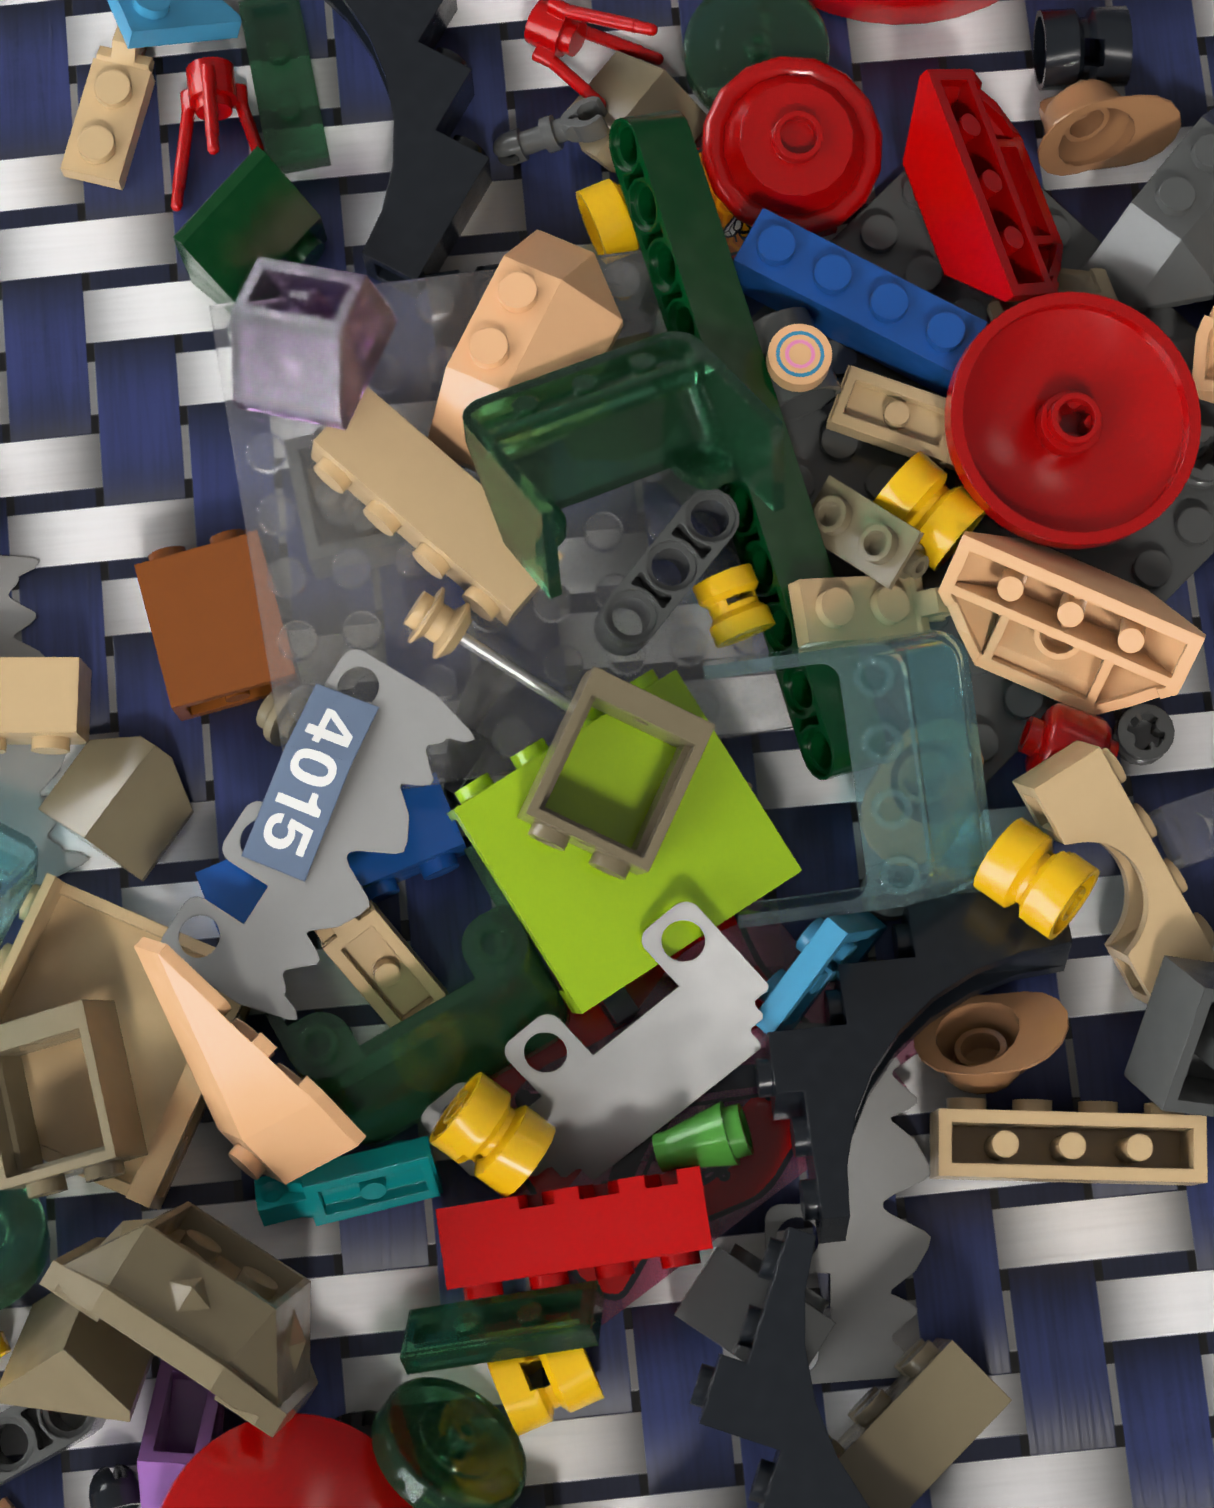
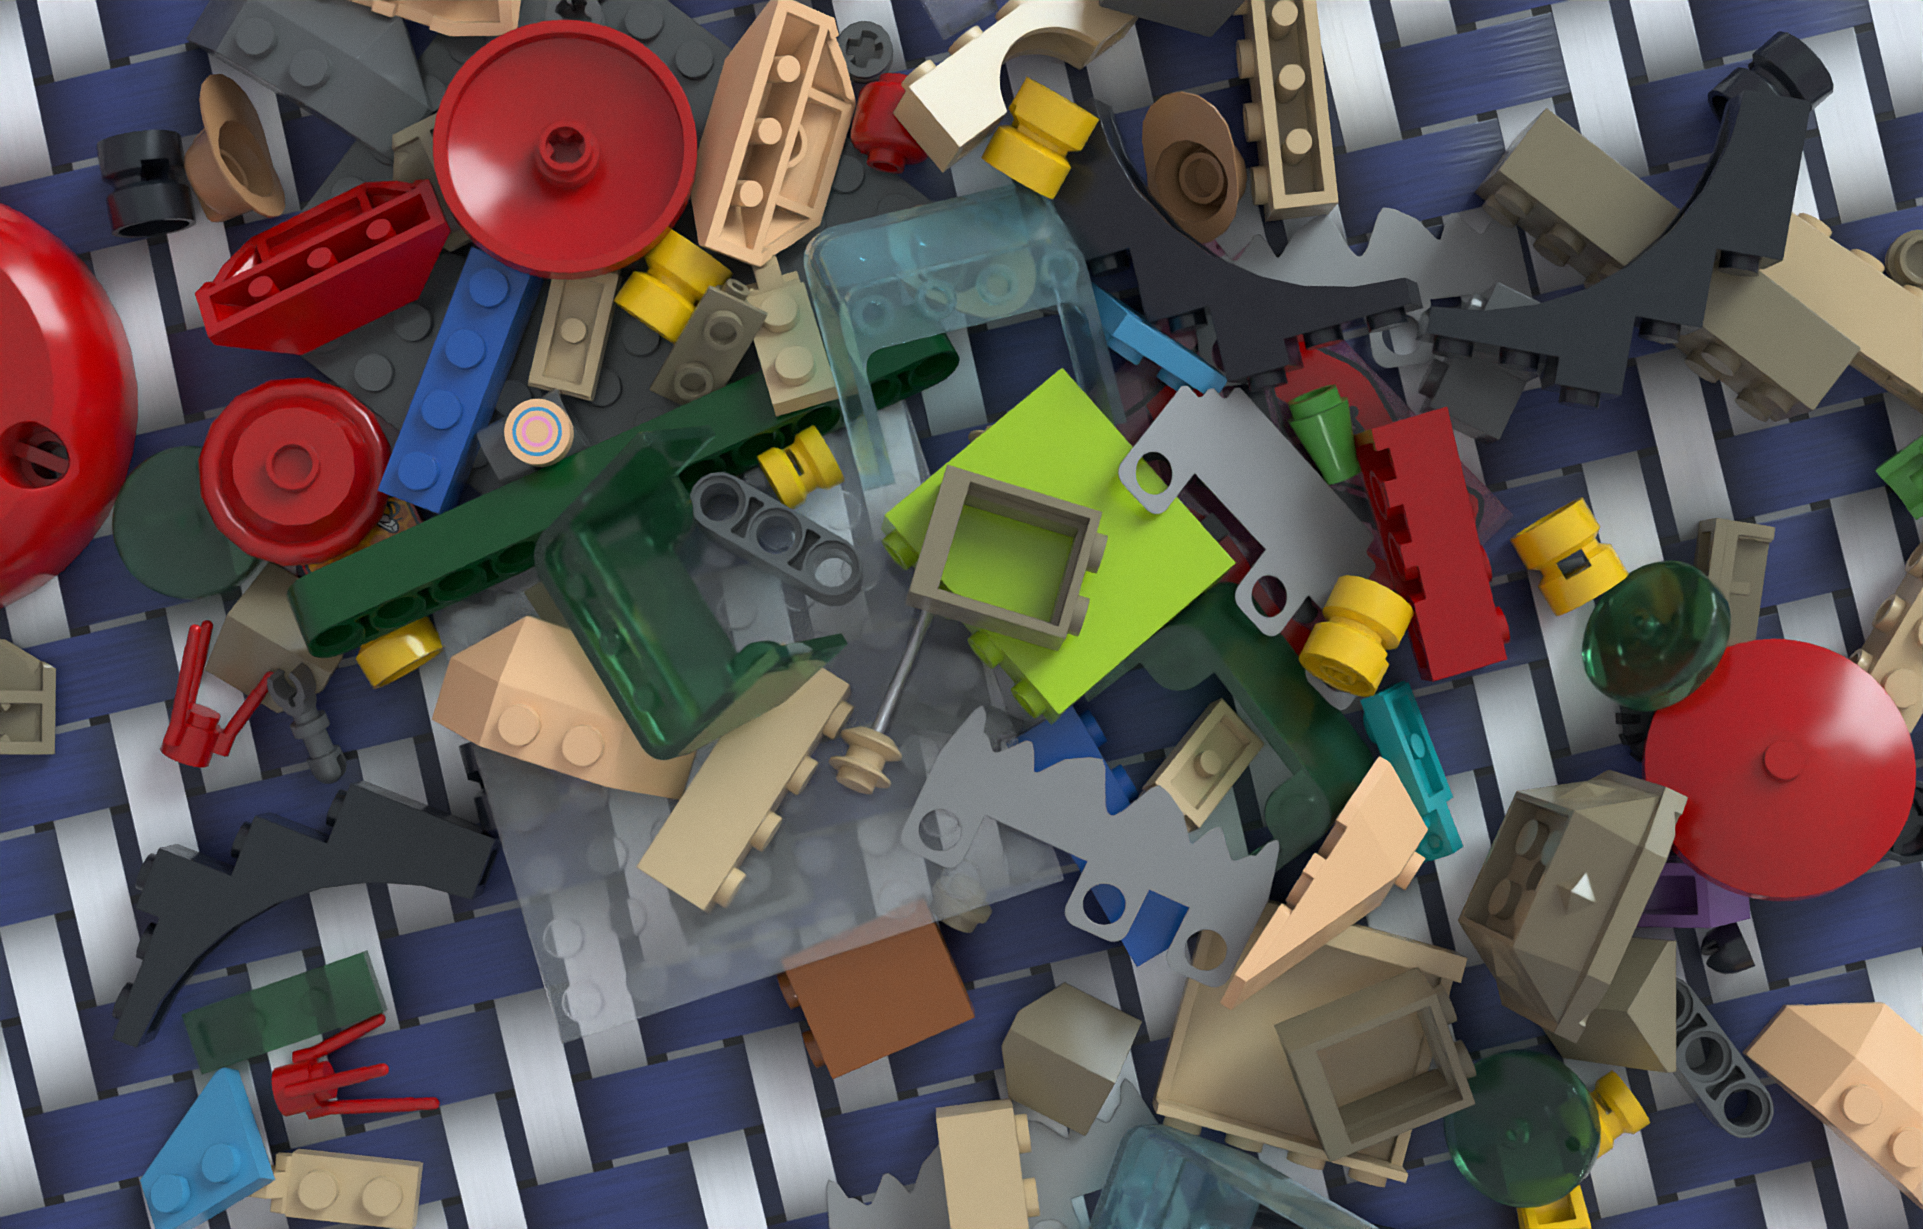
camera: 100 degrees left, 10 degrees up
dark green slope [173,146,327,328] -> none
clear purple slope [231,256,398,430] -> none
sand blue sticker [241,683,379,882] -> none
clear green tile [400,1280,604,1375] -> none

